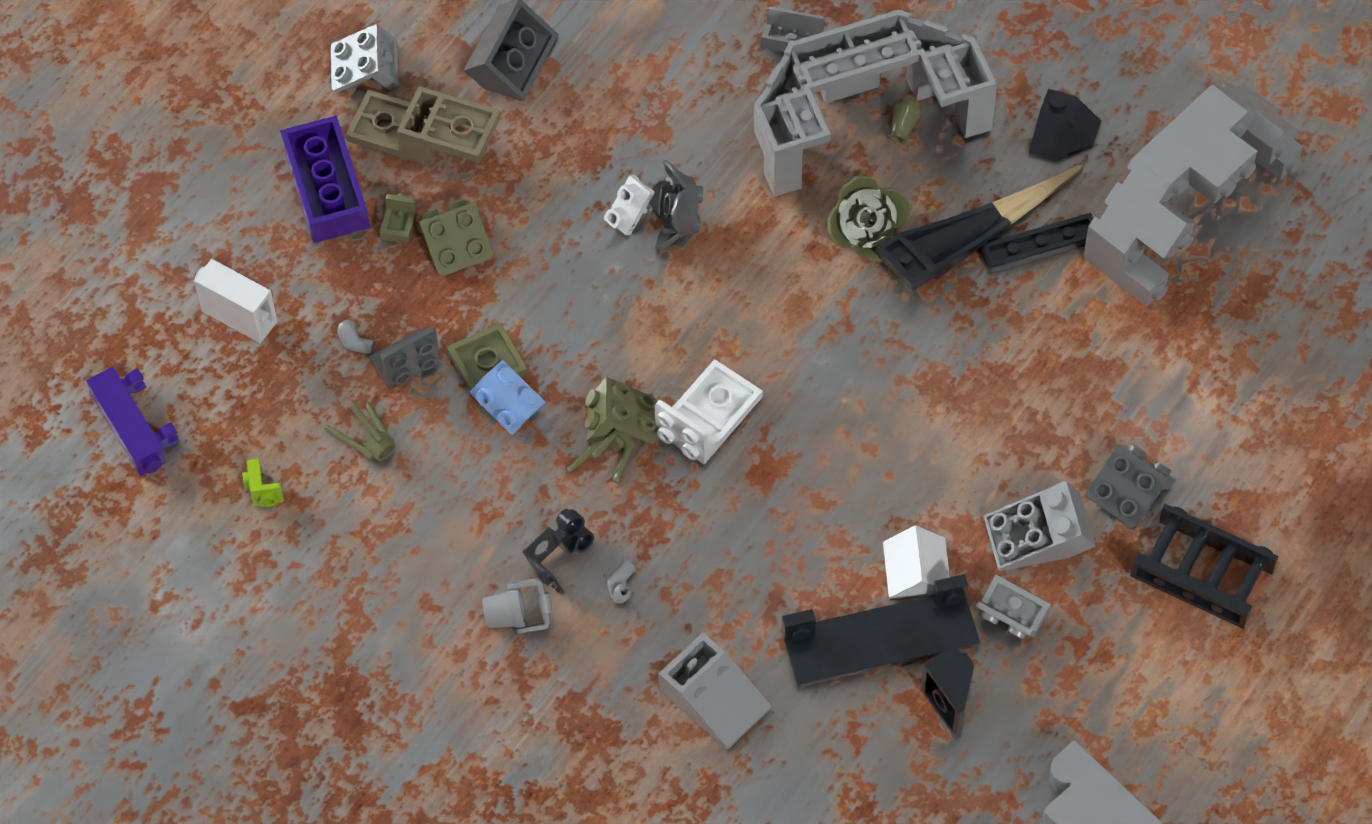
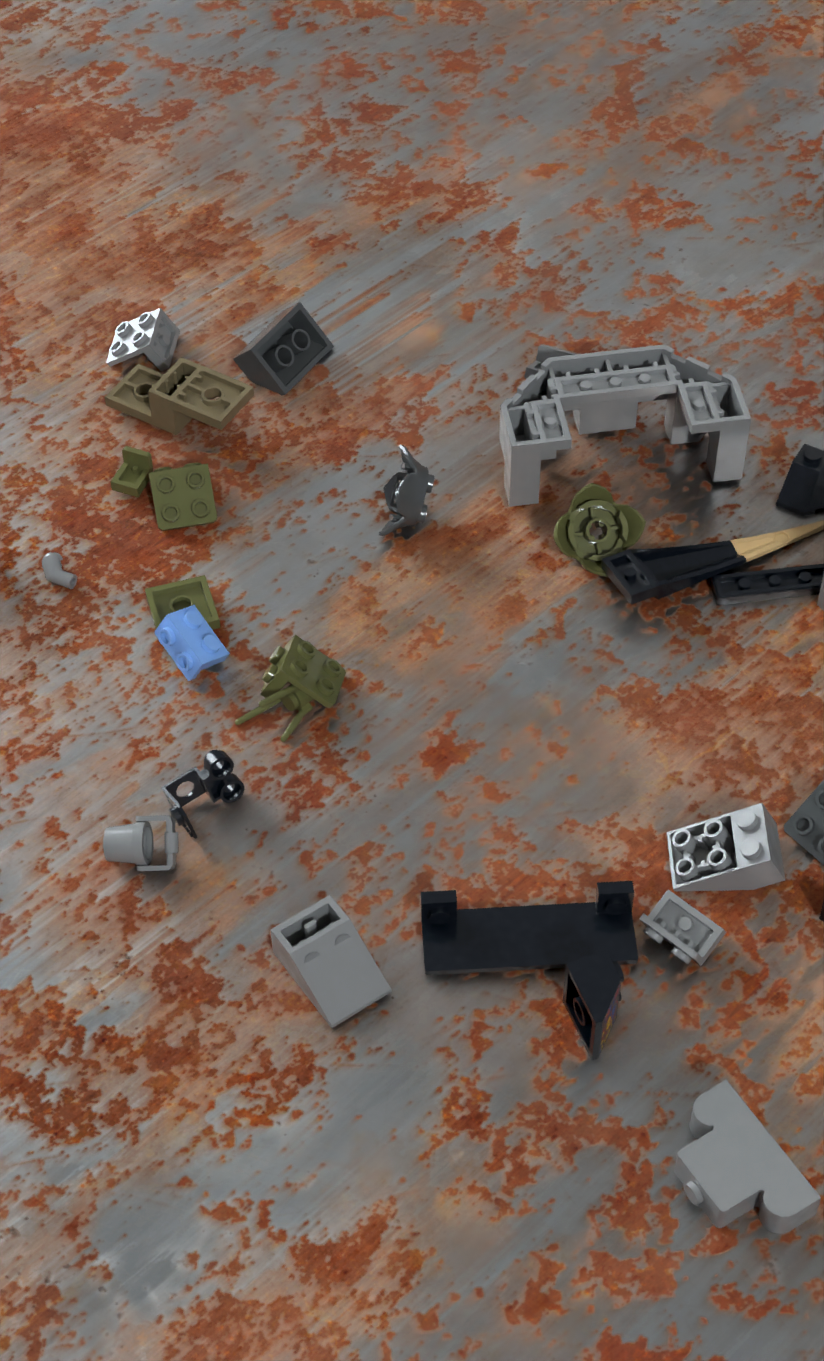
camera: 10 degrees right, 10 degrees down
dark purple brick [280,115,370,244] -> none
olive plant [324,402,396,461] -> none
dark grey bracket [369,327,440,388] -> none
white hips [603,175,655,235] -> none
light grey arm [607,560,636,604] -> none
white bracket [655,359,763,464] -> none
white slope [883,525,950,600] -> none
olive cone [889,98,921,144] -> none

